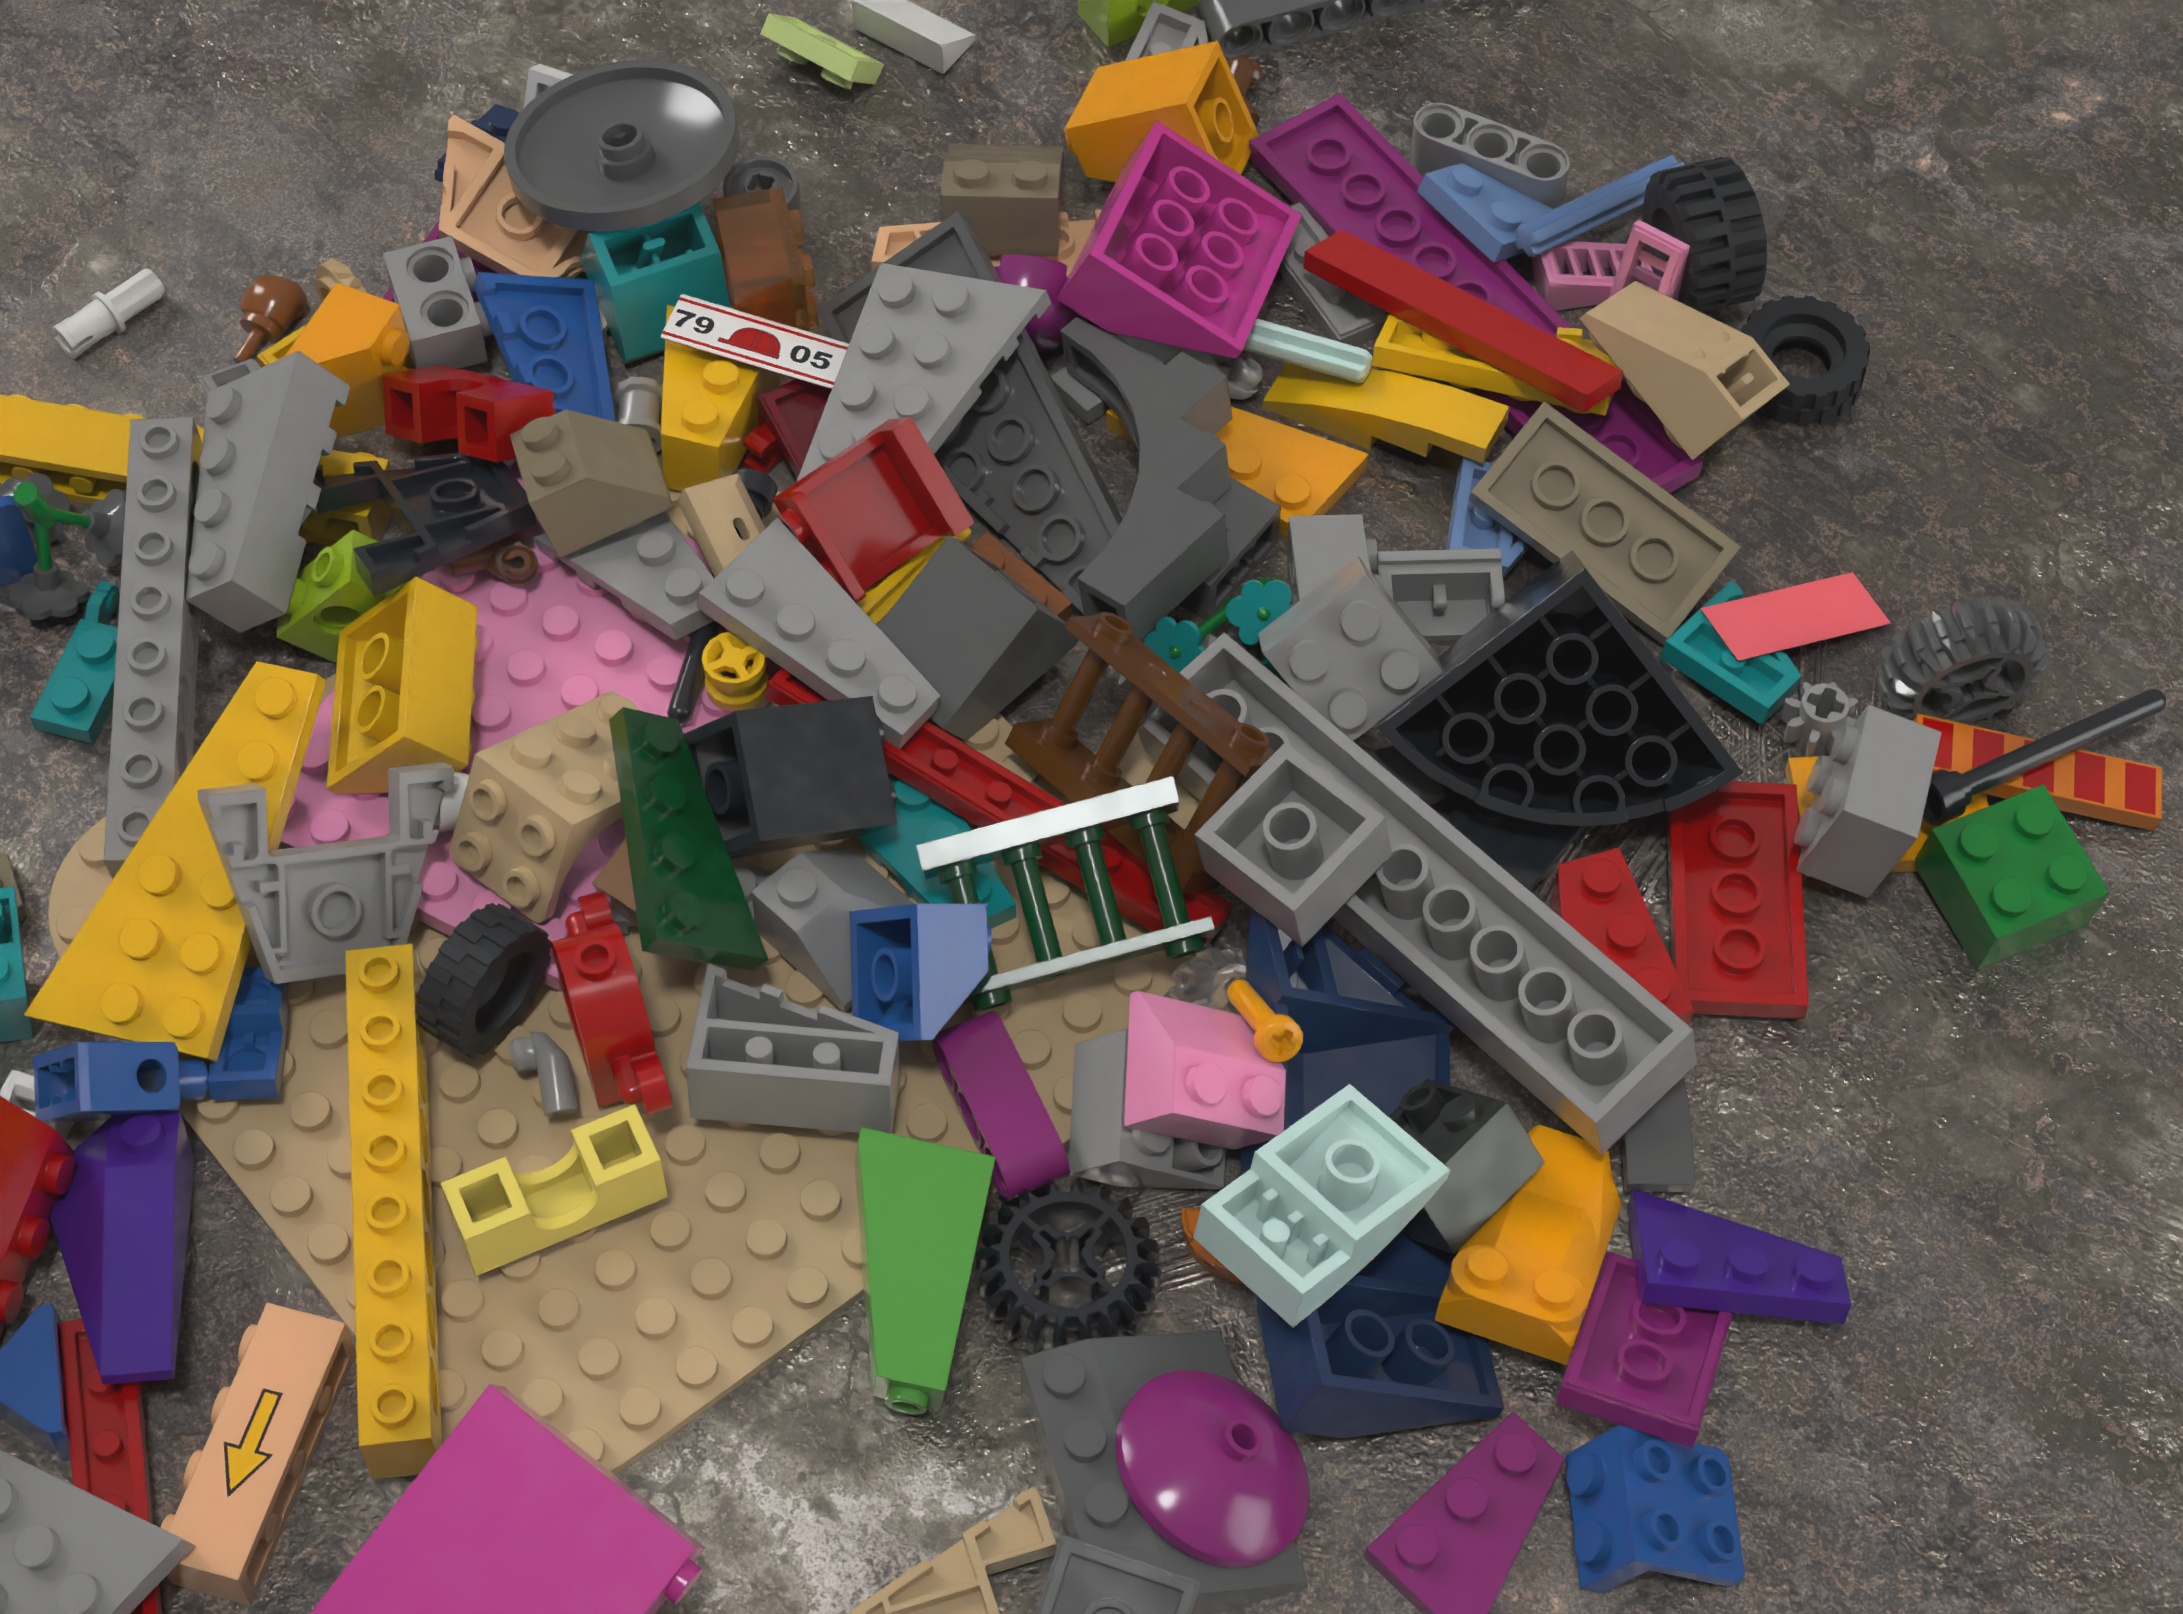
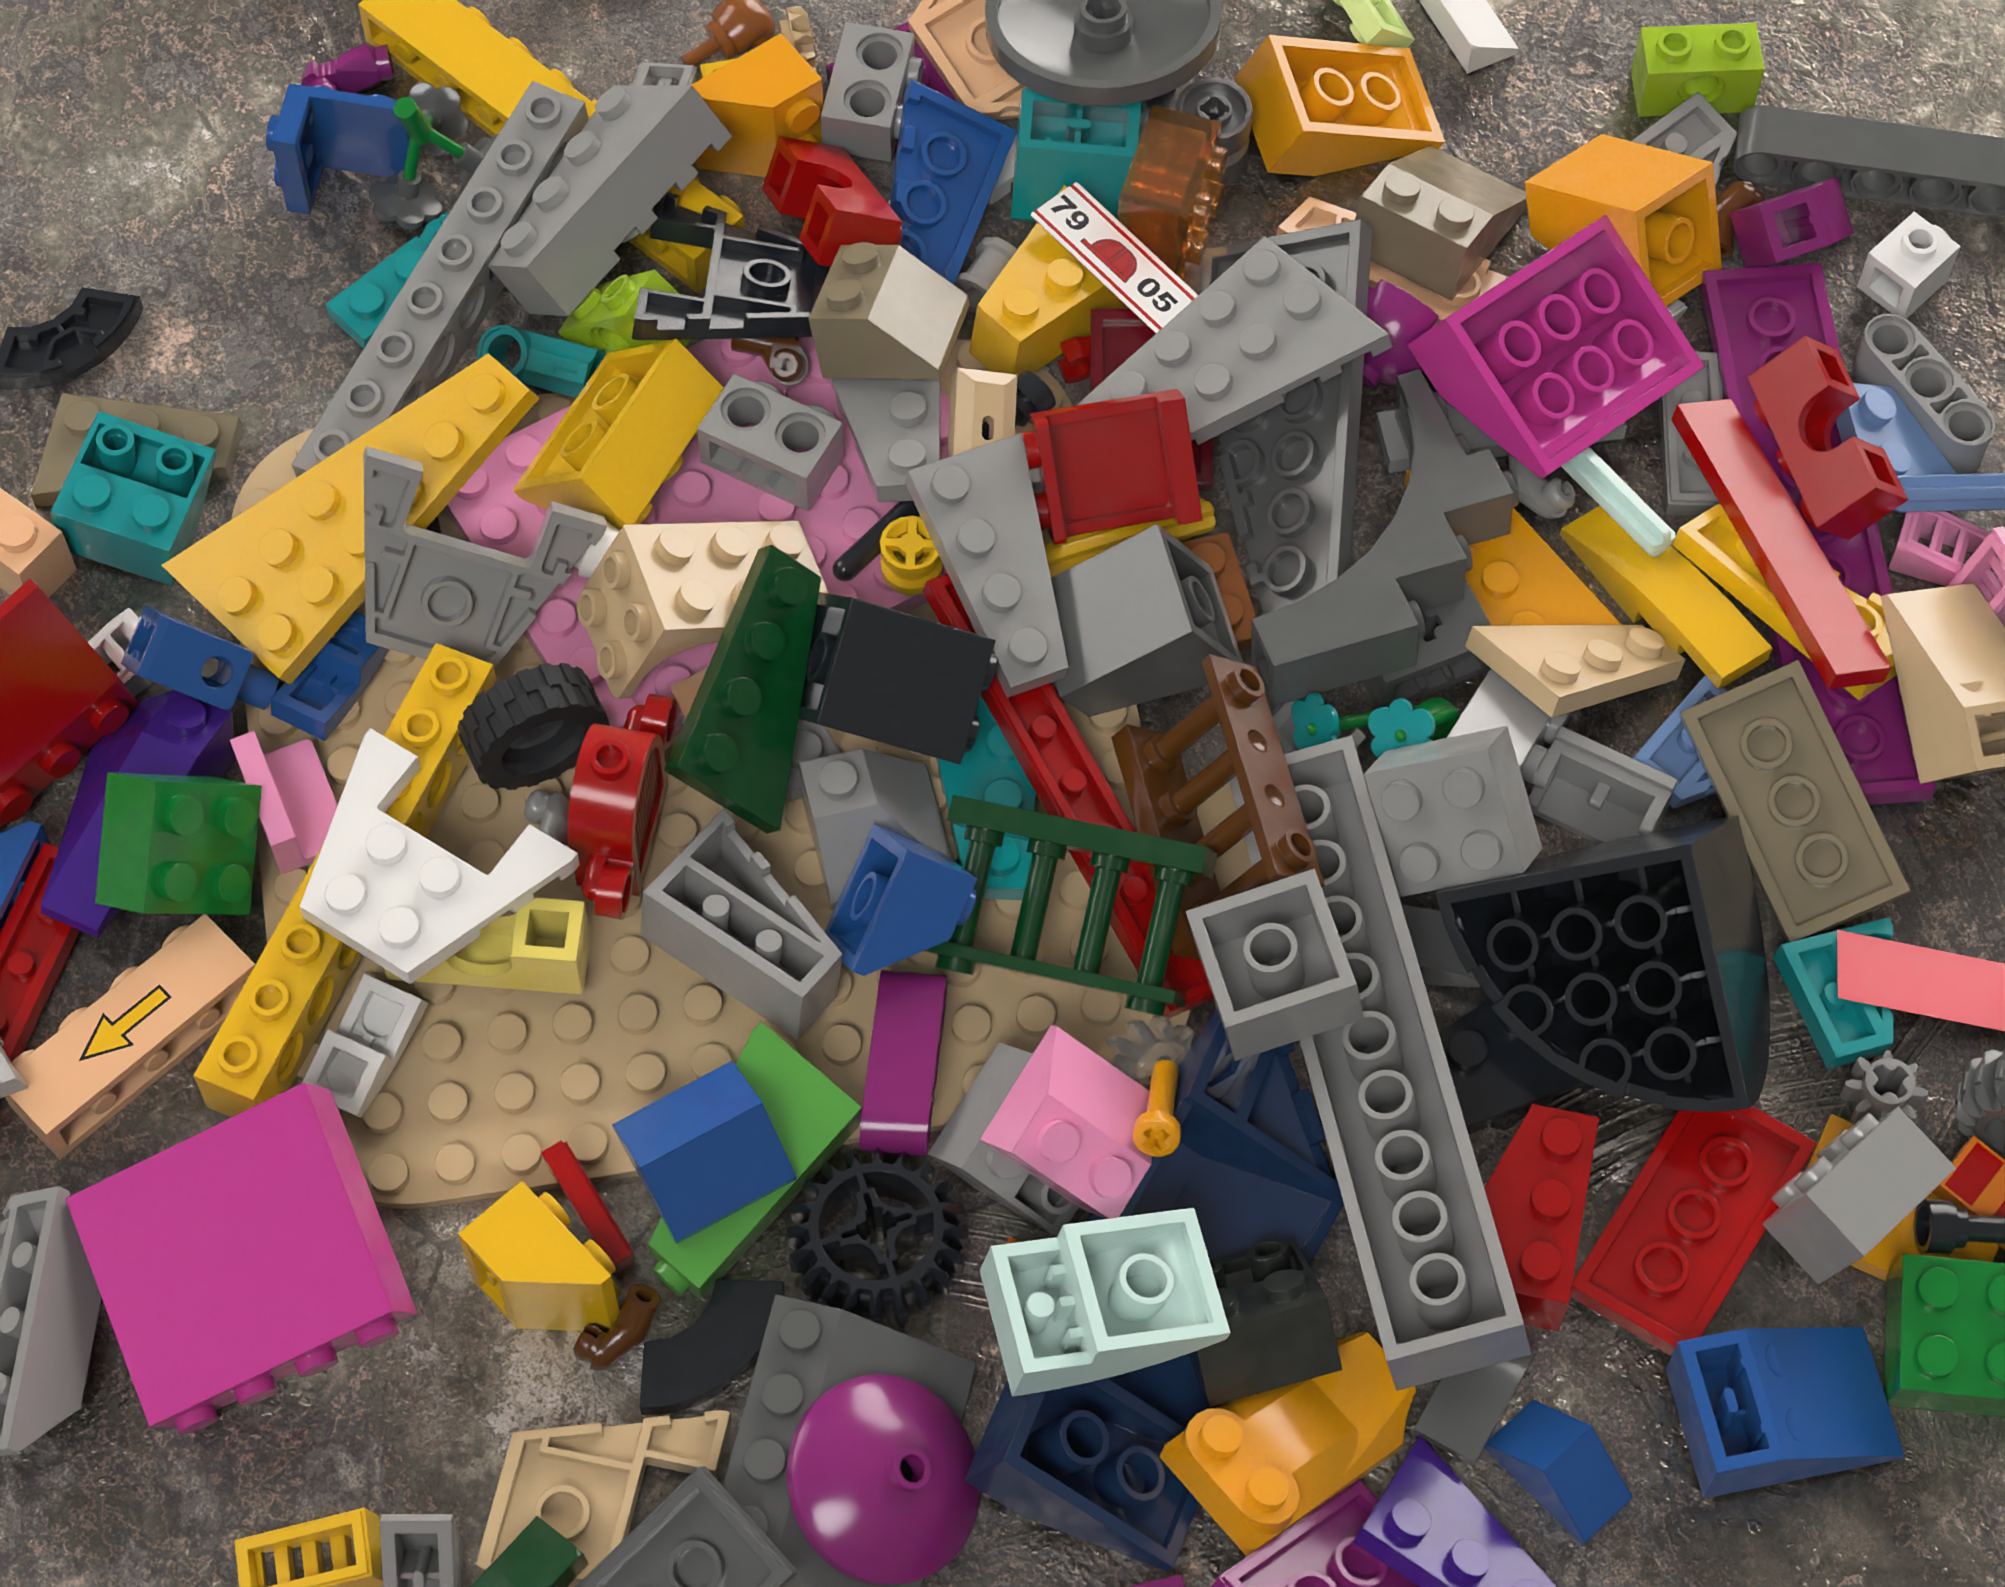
camera: 30 degrees right, 5 degrees up
none -> green brick [95,772,262,915]
none -> bright pink panel [230,731,338,874]
none -> white wing [300,728,580,984]
none -> white slope [302,974,429,1118]
none -> yellow slope [458,1181,621,1332]
none -> teal piece [477,325,606,398]
none -> red tile [541,1140,636,1276]
none -> reddish brown arm [573,1284,661,1371]
none -> blue slope [612,1061,797,1244]
none -> black tile [639,1279,785,1415]
none -> light grey brick [697,373,844,512]
none -> light orange slope [1234,35,1445,176]
none -> tan wing [1465,625,1686,718]
none -> blue slope [1484,1400,1633,1546]
none -> blue slope [1665,1327,1905,1499]
none -> magenta slope [1729,177,1854,268]
none -> red arch [1747,336,1908,540]
none -> white brick [1857,212,1961,319]

